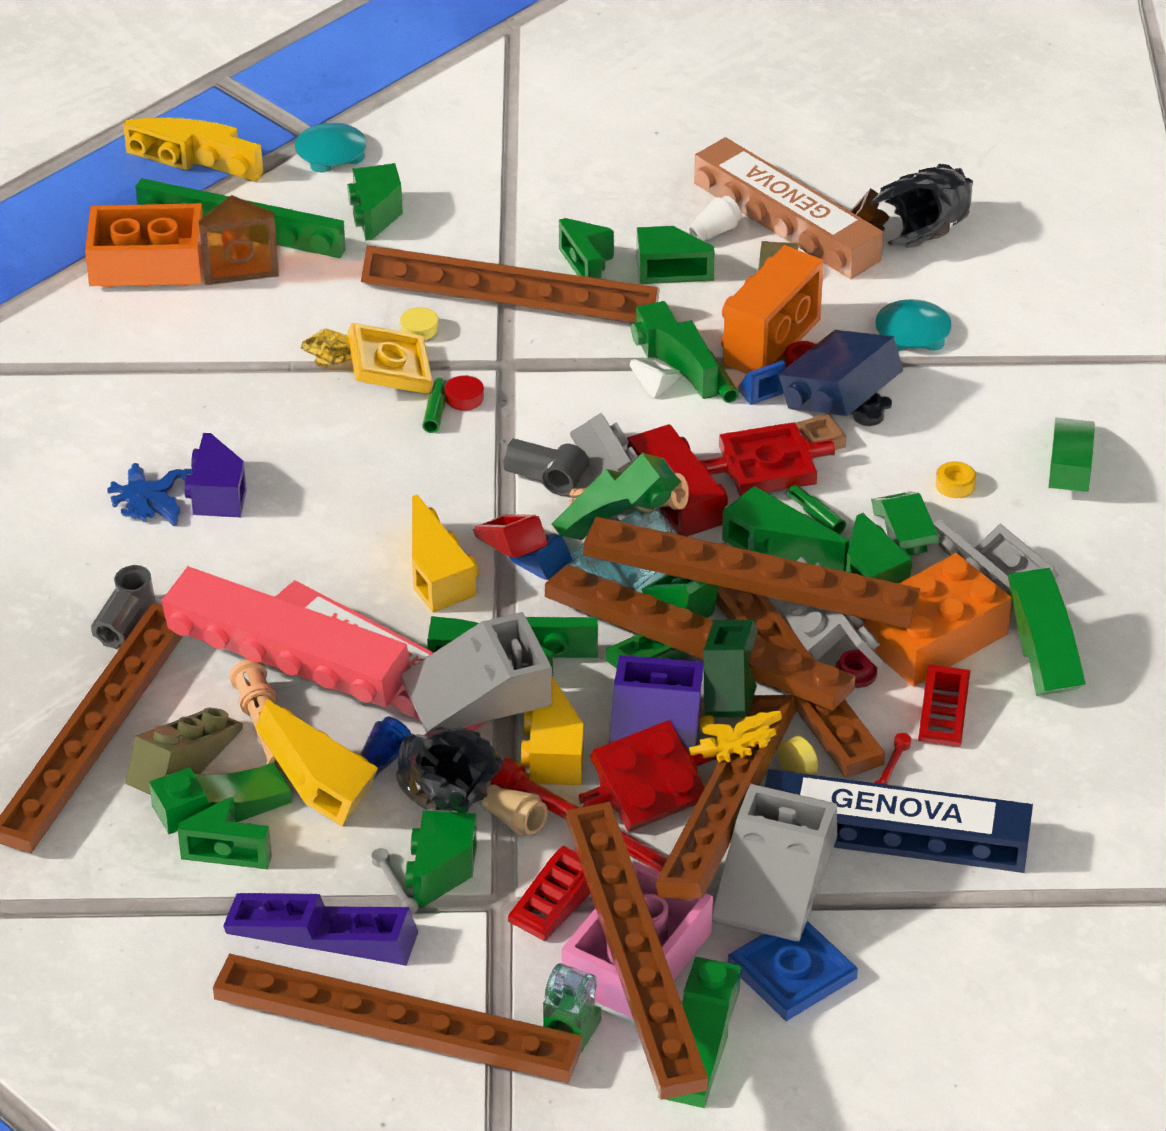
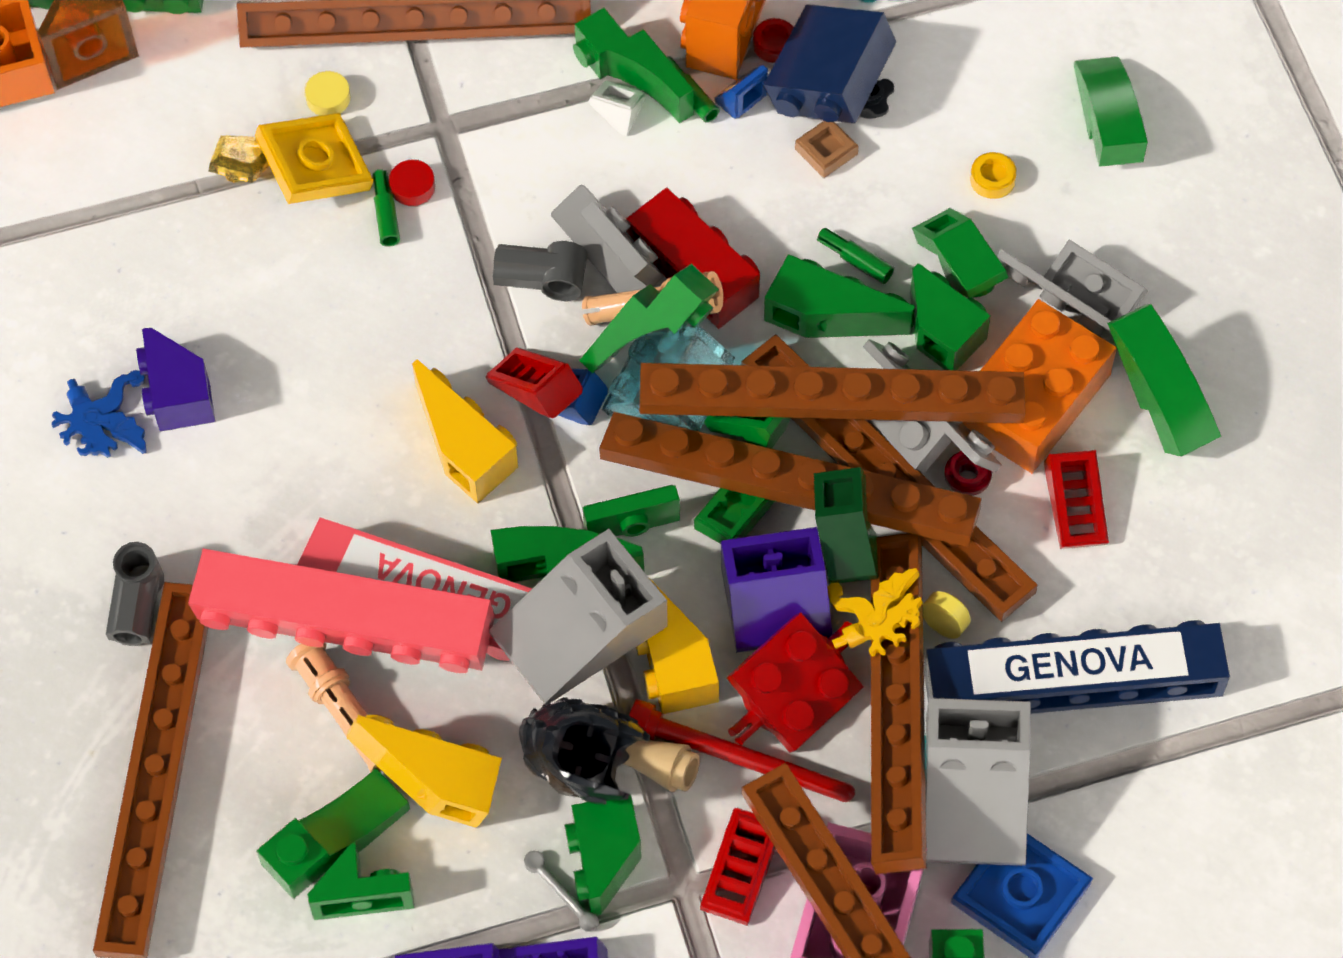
camera: 15 degrees left, 20 degrees up
olive slope [125,707,243,795] -> none
clear blue cone [360,716,411,780] -> none
red plate [702,422,835,497] -> none
red hinge [874,733,911,785] -> none

